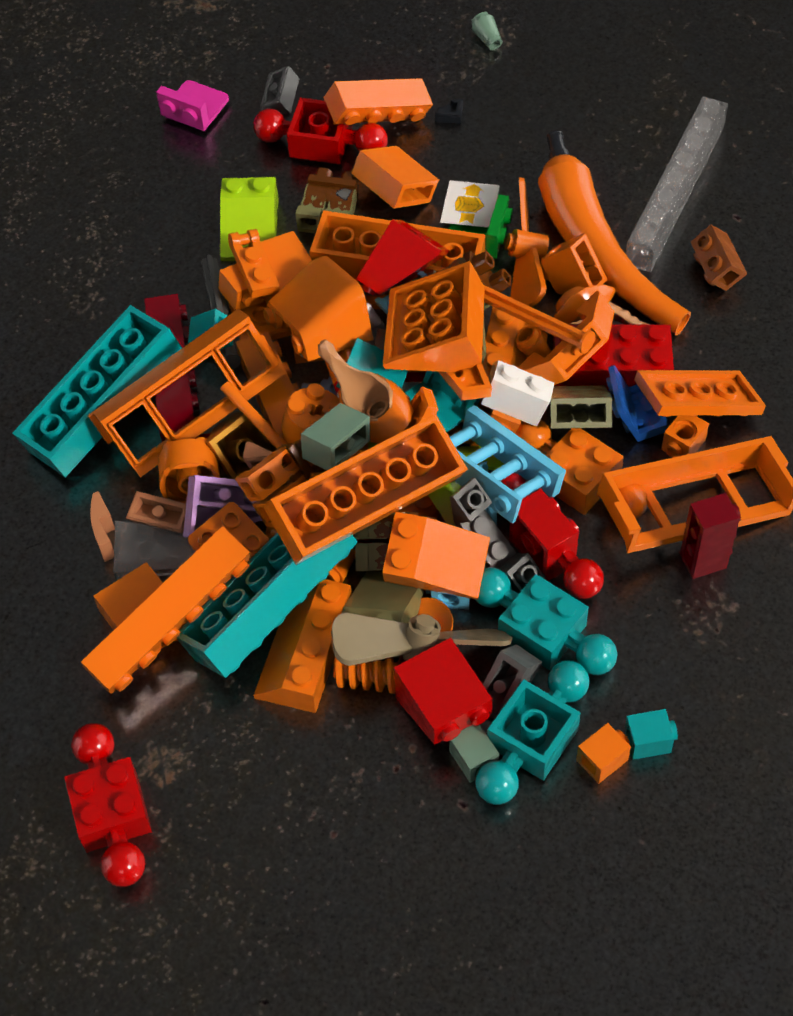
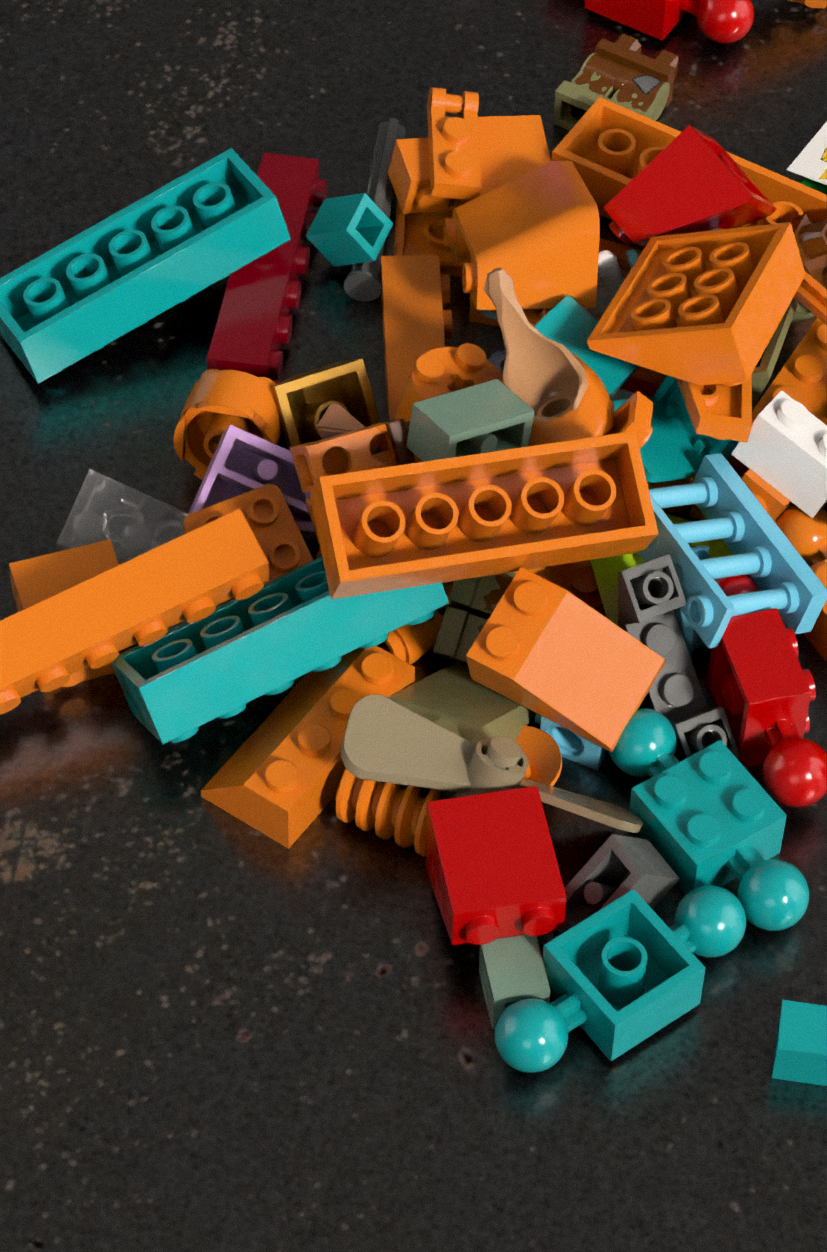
camera: 15 degrees right, 5 degrees down
orange piece [87,308,286,478] -> none
nougat slope [90,491,116,562] -> none
nougat slope [126,491,186,534] -> none
lime slope [220,177,279,261] -> none
orange bar [220,382,288,449] -> none
orange brick [352,146,439,208] -> none
orange brick [576,723,631,784] -> none

